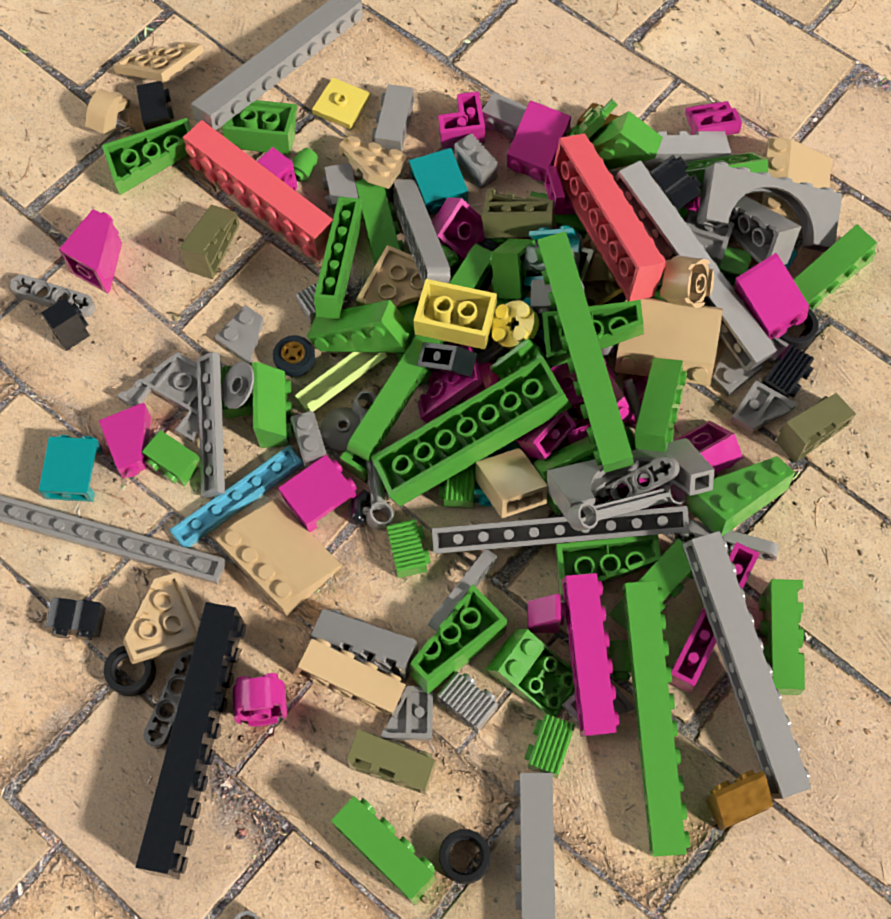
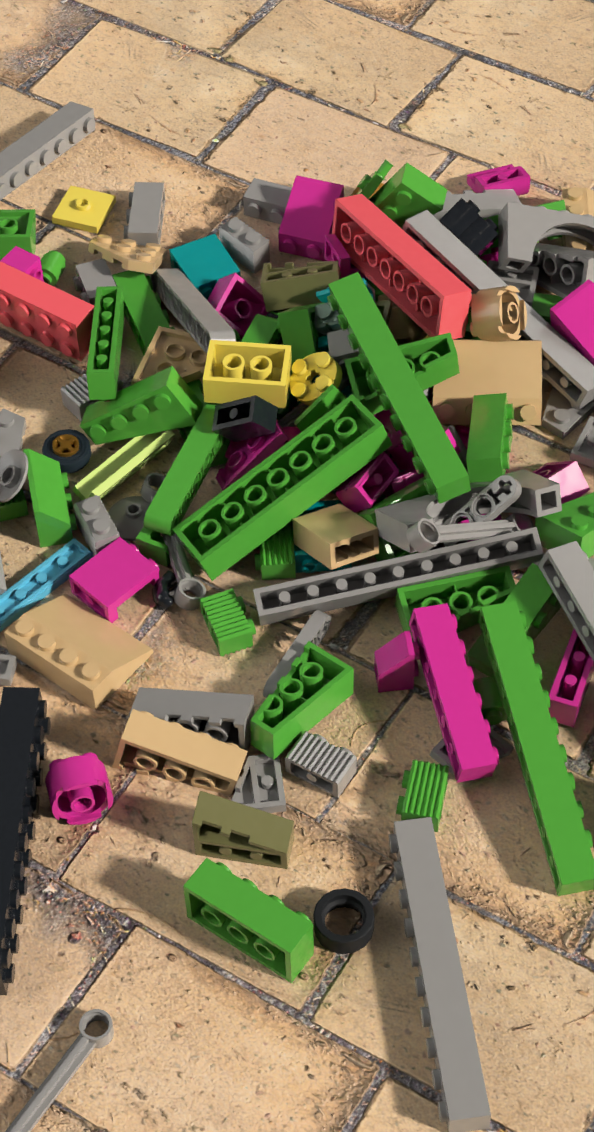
camera: 10 degrees left, 15 degrees down
dark pink brick [438,91,485,149] -> none
bright green slope [486,629,575,717] -> none

